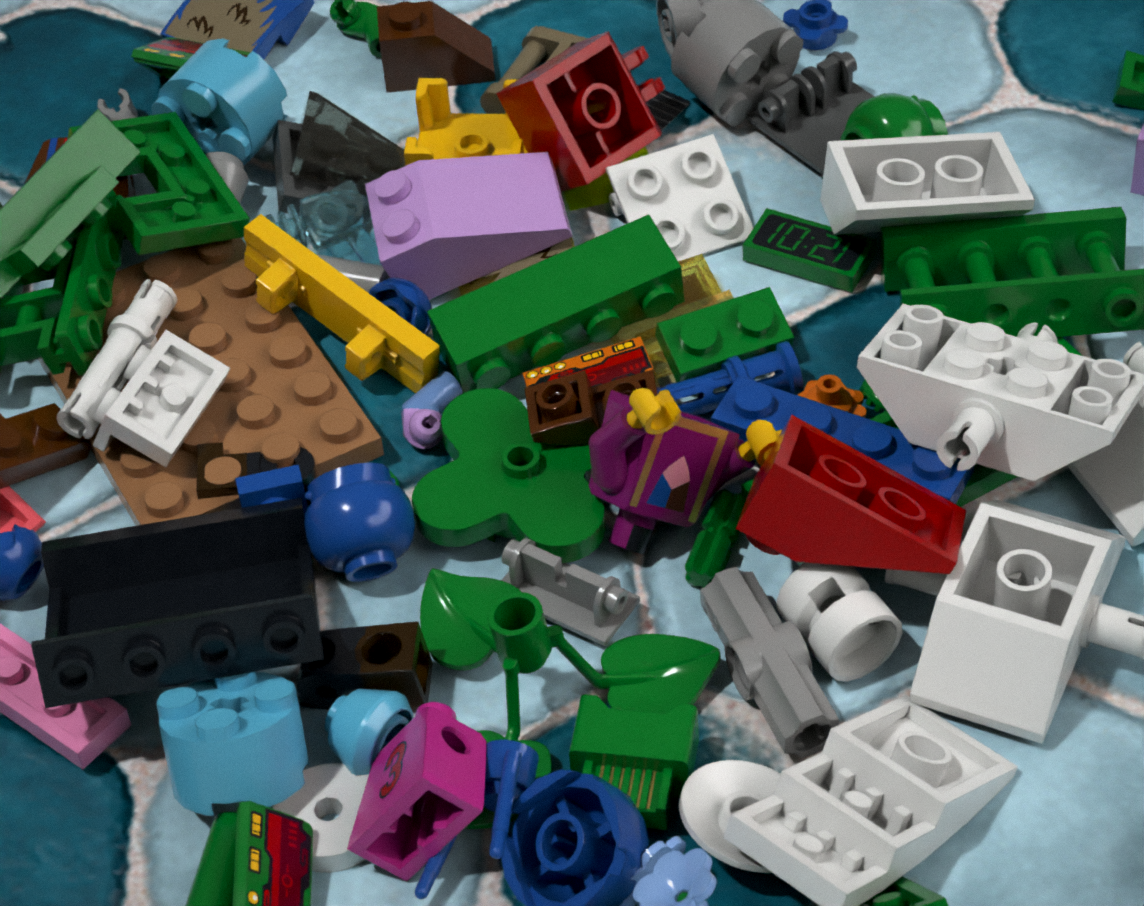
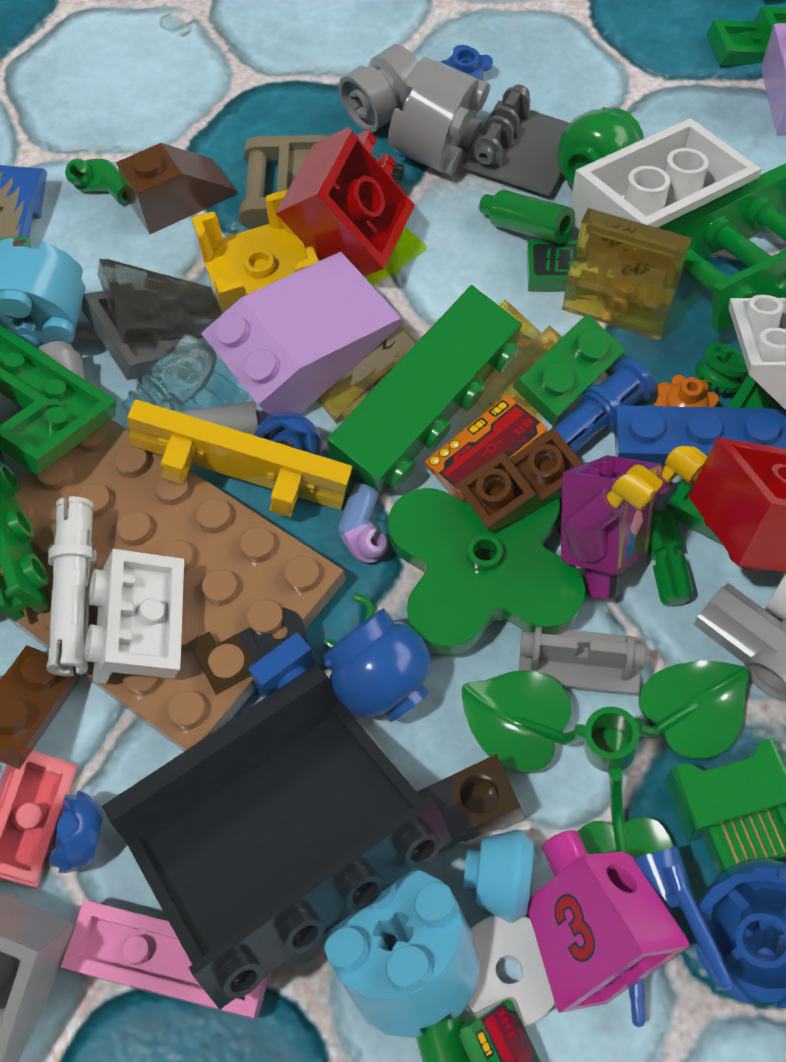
camera: 25 degrees left, 15 degrees up
white hinge [606,134,754,263] -> none
none -> green cylinder [479,190,575,244]
none -> clear yellow slope [562,208,692,340]

